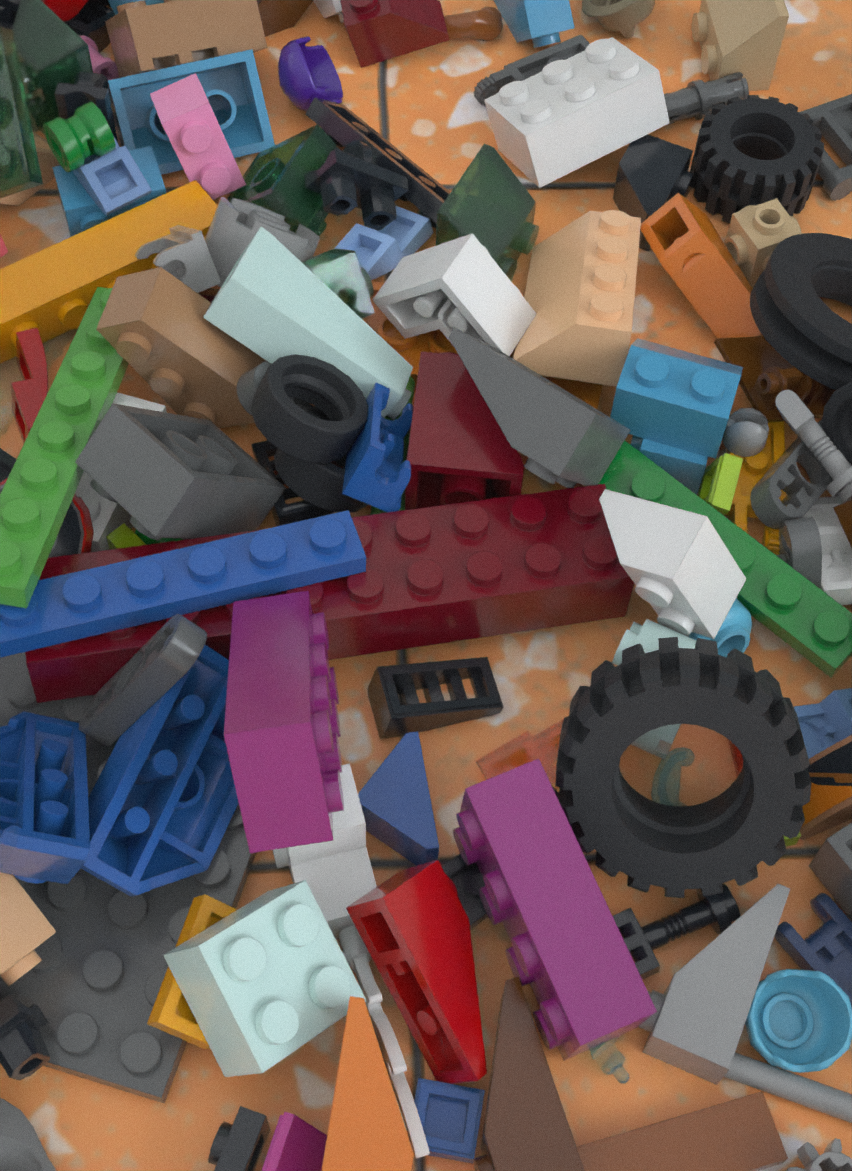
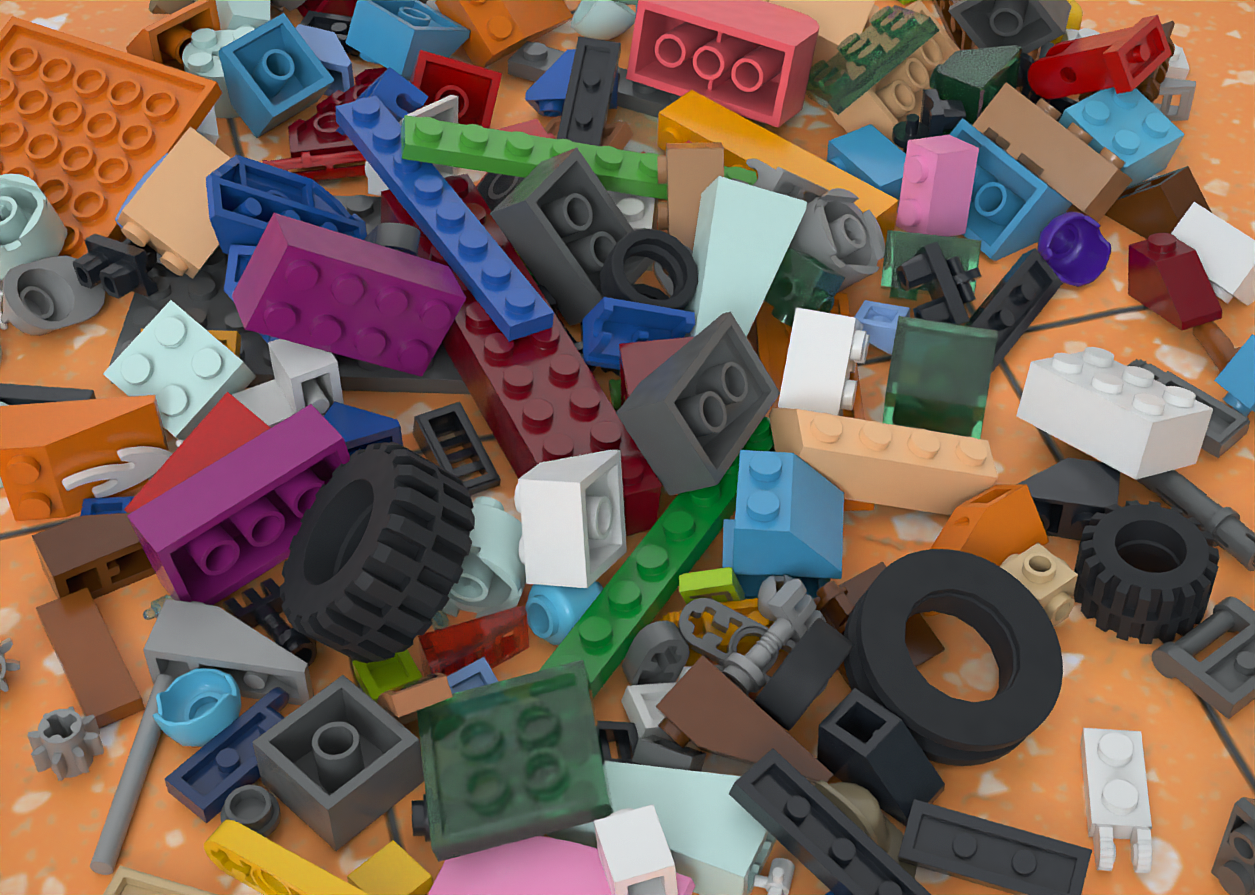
camera: 80 degrees right, 15 degrees down
green wheel [43,102,116,172] -> none
medium blue slope [73,138,152,216] -> none

